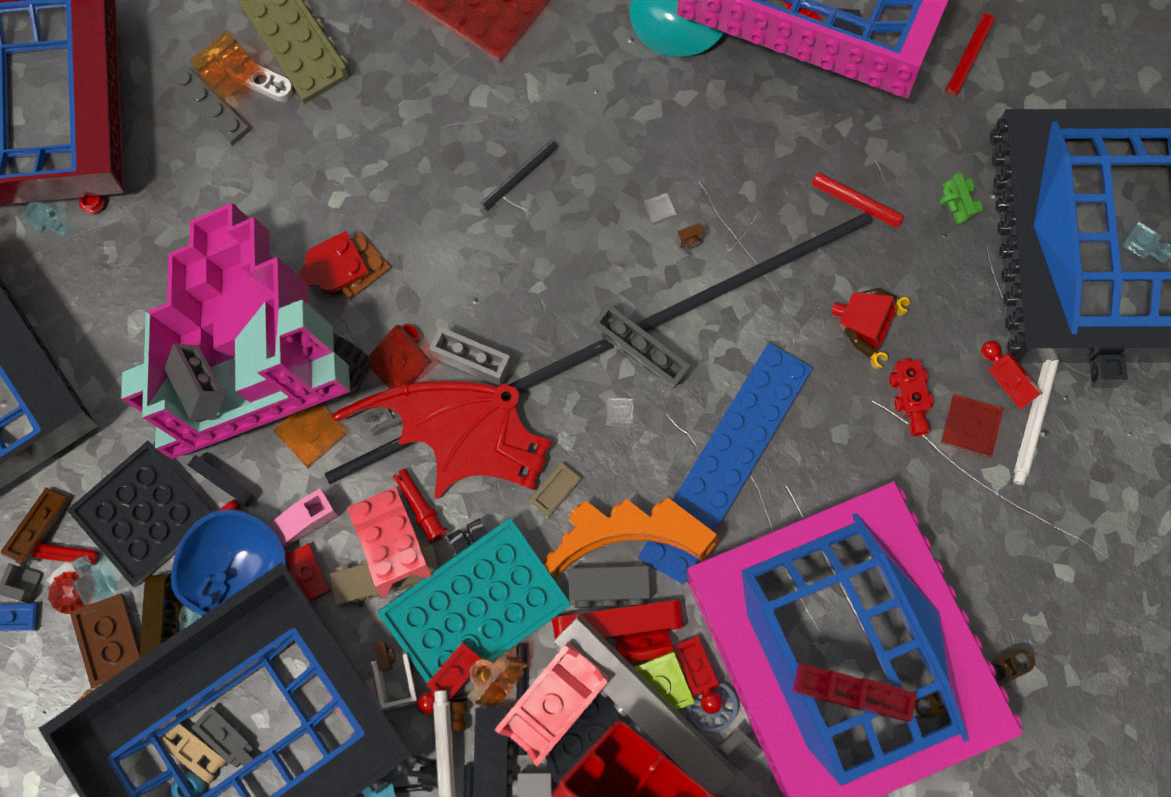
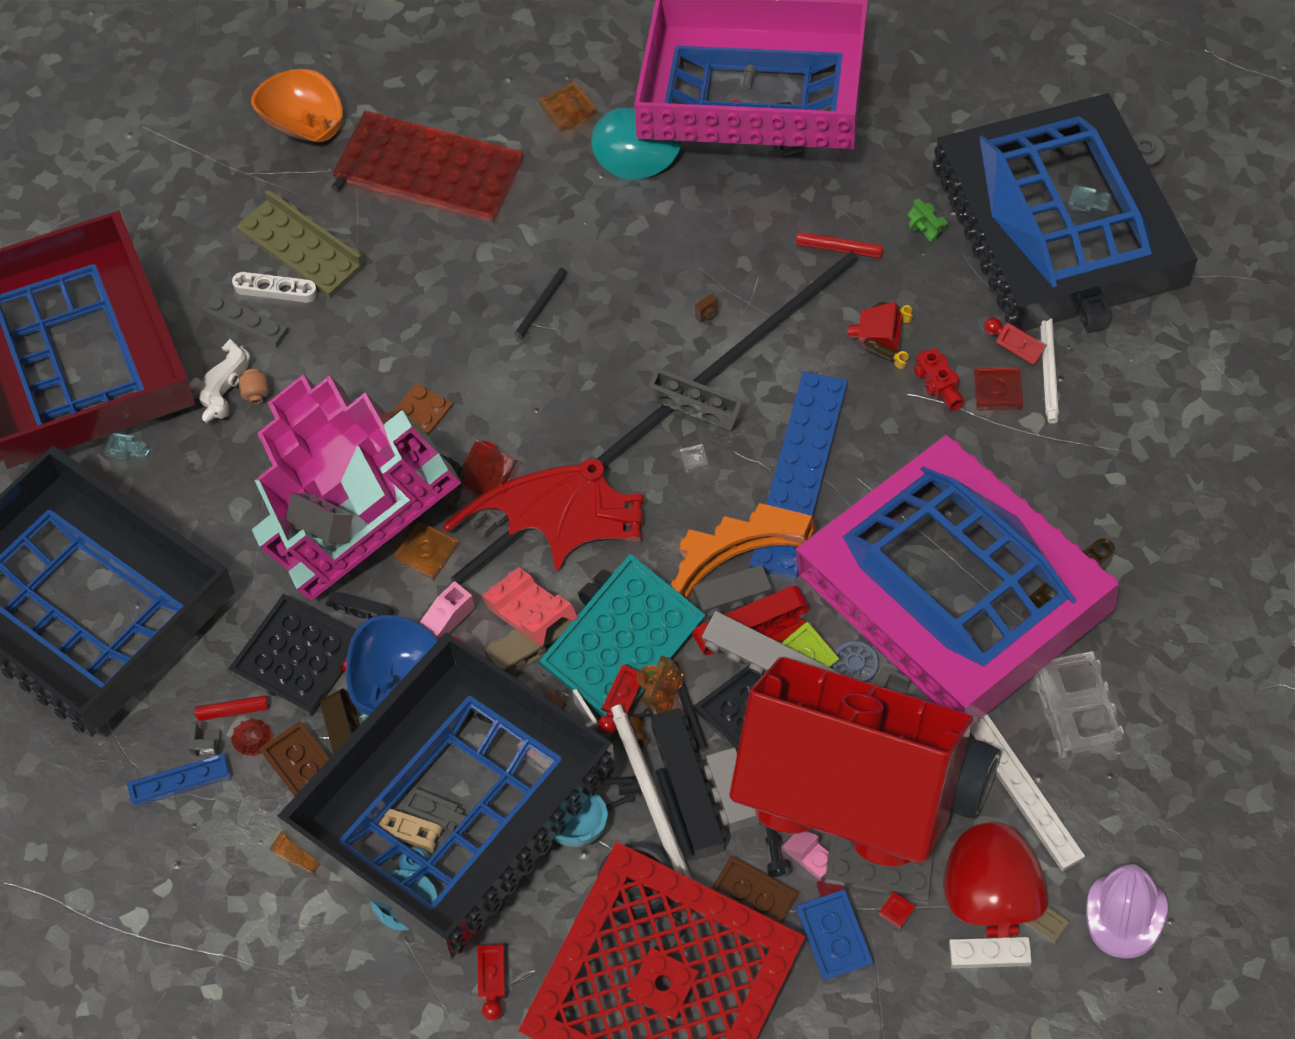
camera: 15 degrees left, 15 degrees down
reddish brown tile [0,487,70,566] -> none
clear light blue plate [71,555,112,606] -> none
red plate [79,195,105,214] -> none
clear orange plate [189,29,260,100] -> none
red plate [300,231,370,294] -> none
red pin [392,469,449,544] -> none
light grey brick [429,327,512,386] -> none
coral piece [495,642,610,766] -> none
dark tan tile [528,462,581,519] -> none
clear tile [644,193,676,225] -> none
red plate [673,636,723,714] -> none
dark red slope [792,663,917,722] -> none
red axle [946,13,995,96] -> none
none -> white animal [189,339,250,424]
none -> nougat head [239,369,270,404]

